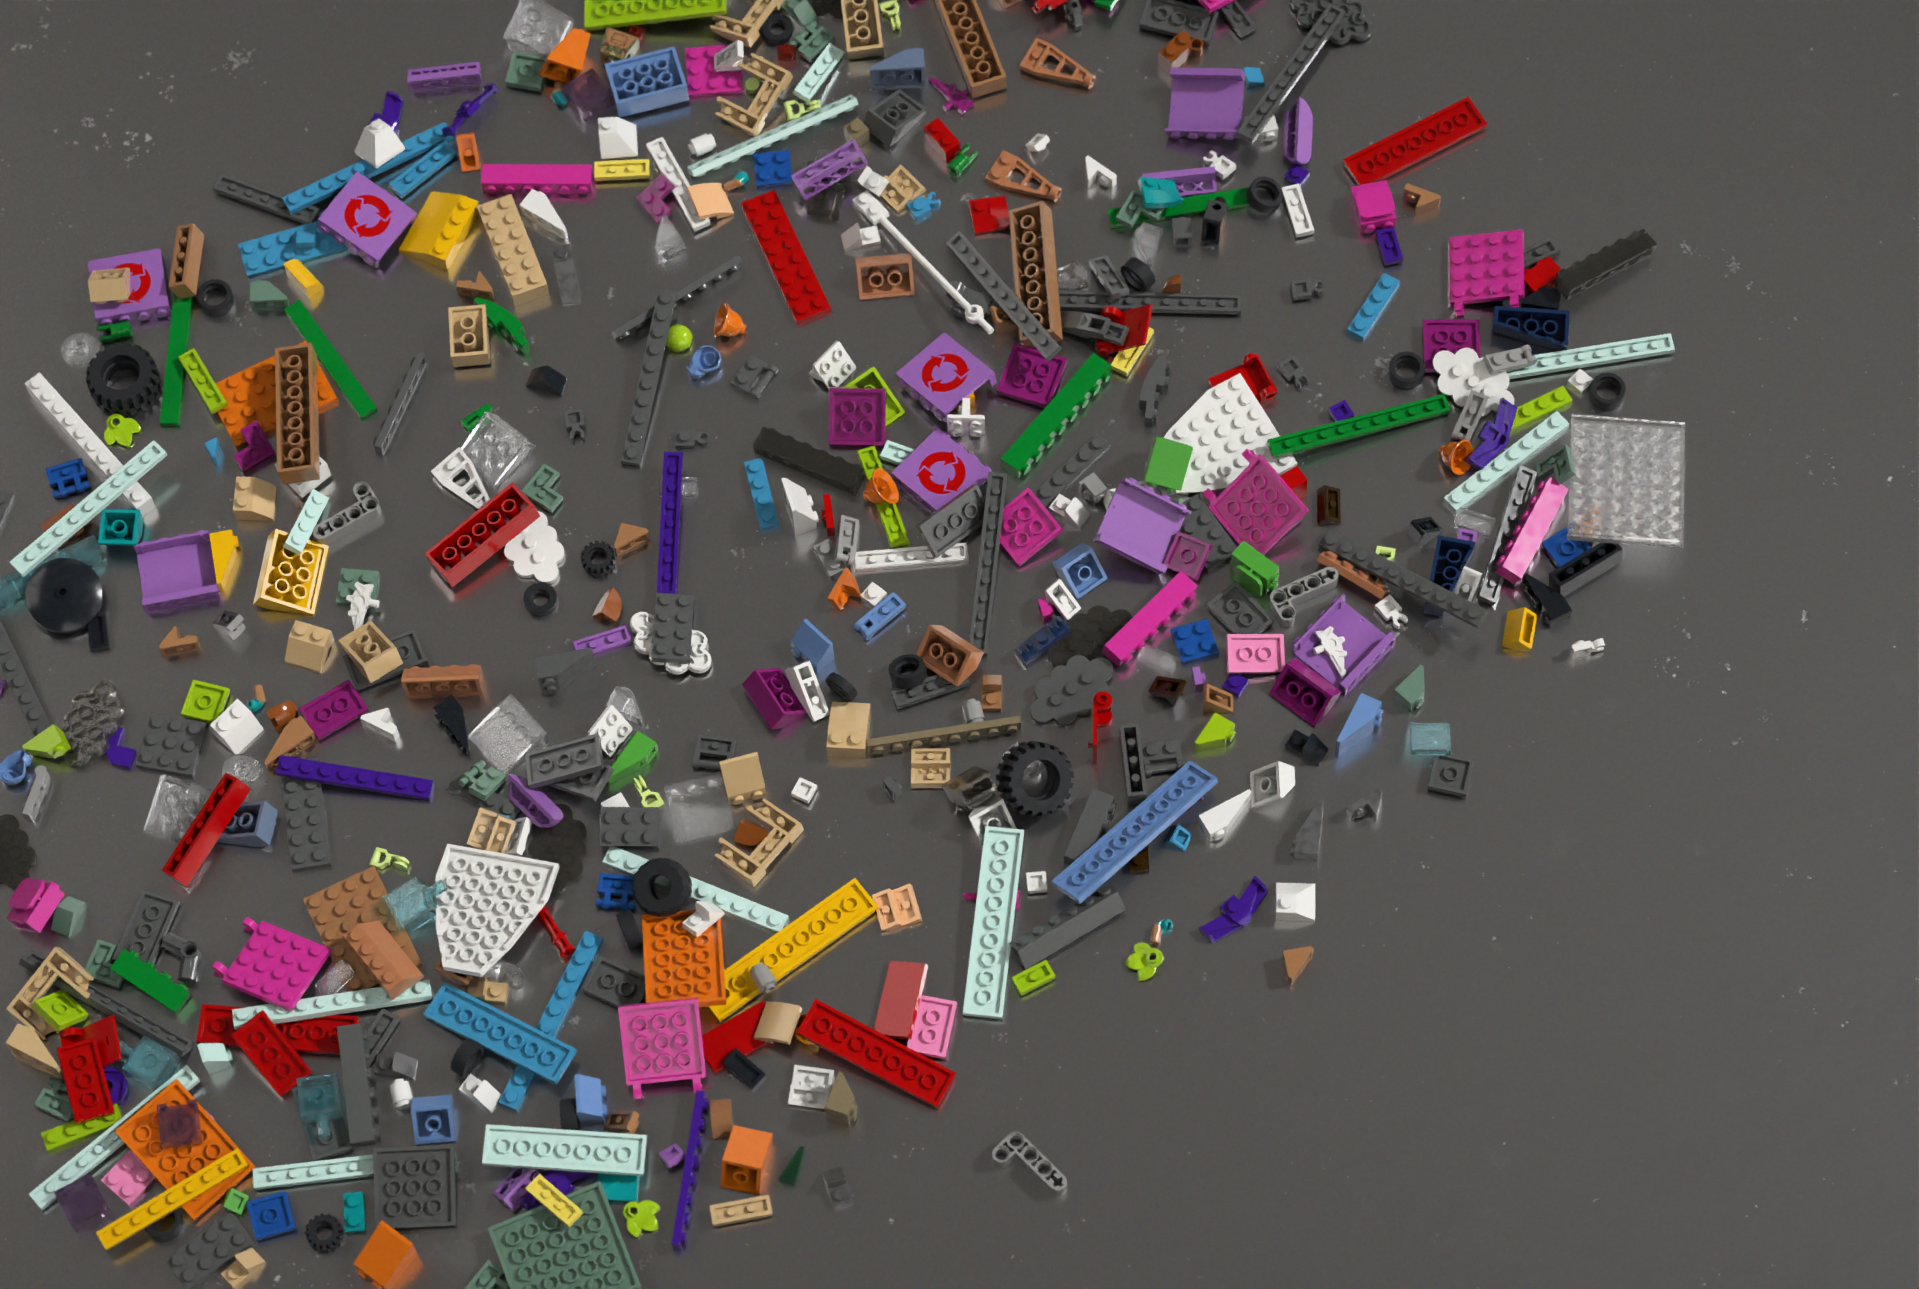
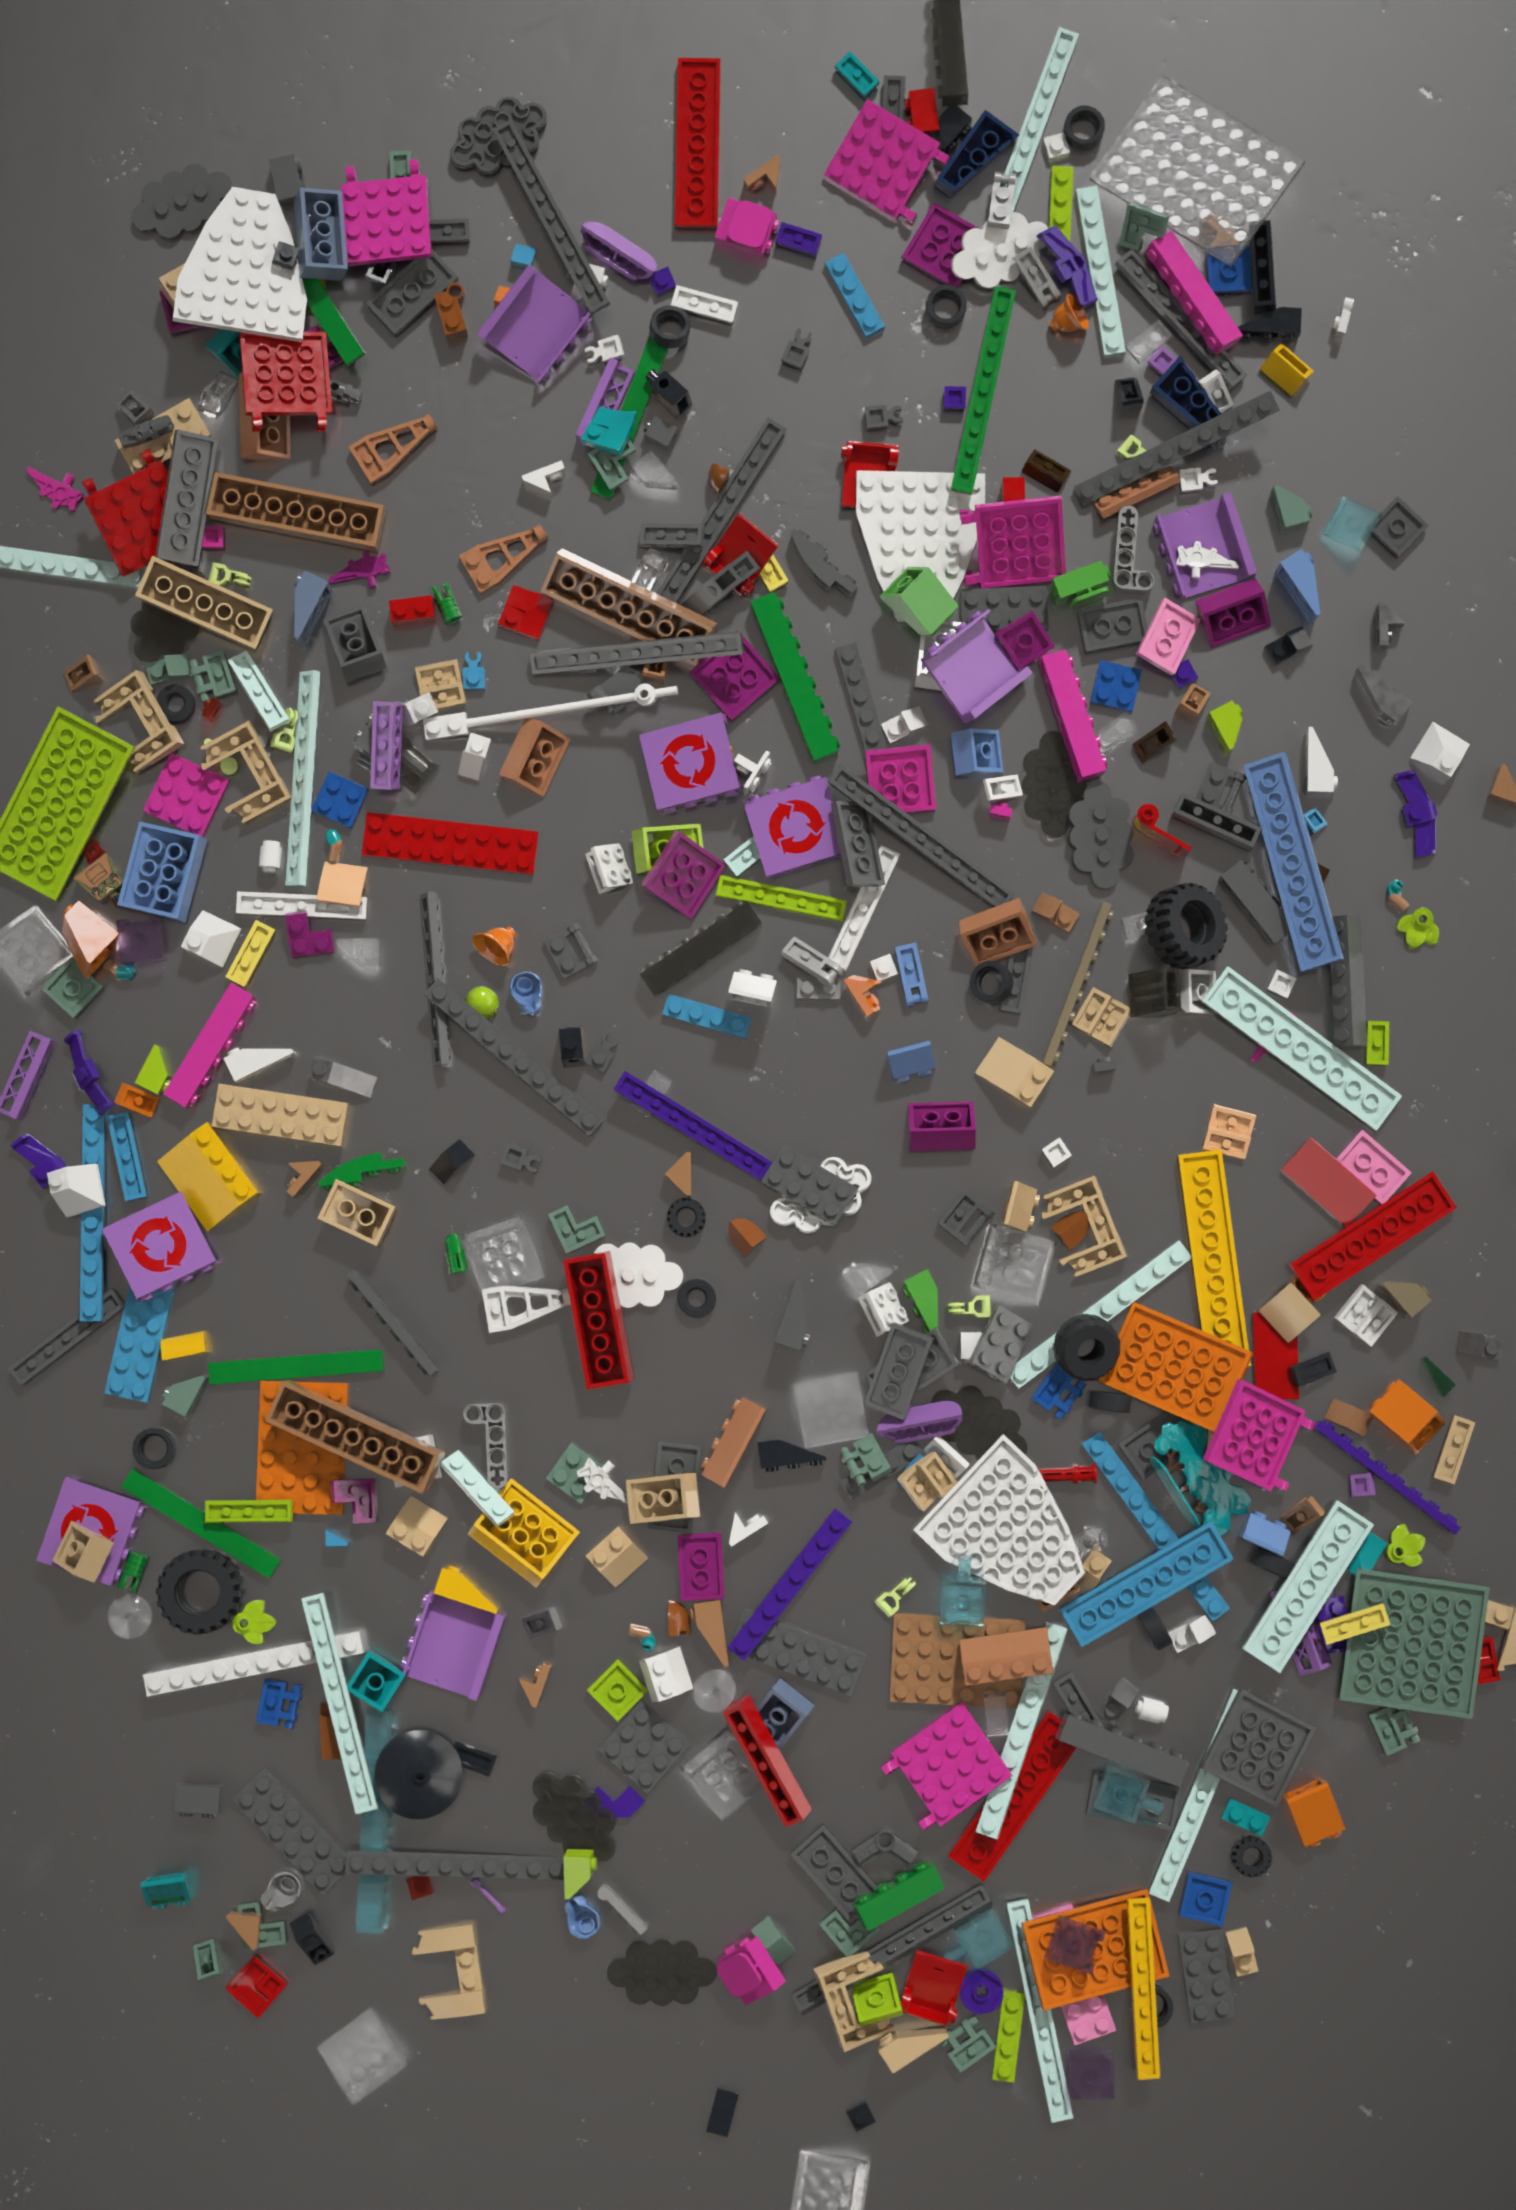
camera: 60 degrees left, 20 degrees up
red tile [56,1037,115,1124] -> none
medium nougat brick [169,223,204,299] -> none
light aqua slope [197,1043,234,1075] -> none
bright green plate [221,1188,249,1215] -> none
red plate [231,1010,313,1097] -> none
dark azure slope [295,230,316,248] -> none
medium blue slope [411,1095,456,1144] -> none
medium lavender tile [572,625,633,656] -> none
white slope [682,901,724,937] -> none
white slope [714,40,744,72] -> none
light grey brick [750,963,777,993] -> none
white slope [785,661,830,722] -> none
red plate [821,494,835,536] -> none
black tyre [825,672,858,702] -> none
dark tan brick [844,117,870,148] -> none
orange hat [863,468,899,504] -> none
light grey brick [962,699,985,724] -> none
dark blue plate [1014,616,1072,666] -> none
white plate [1025,134,1050,152] -> none
light grey brick [1079,472,1107,505] -> none
black tyre [1120,257,1156,292] -> none
medium lavender plate [1192,666,1206,692] -> none
white slope [1250,761,1295,809] -> none
none -> lime slope [135,1044,171,1096]
none -> black torso [559,1025,585,1068]
none -> teal plate [835,51,880,98]
none -> teal plant [1150,1420,1251,1537]

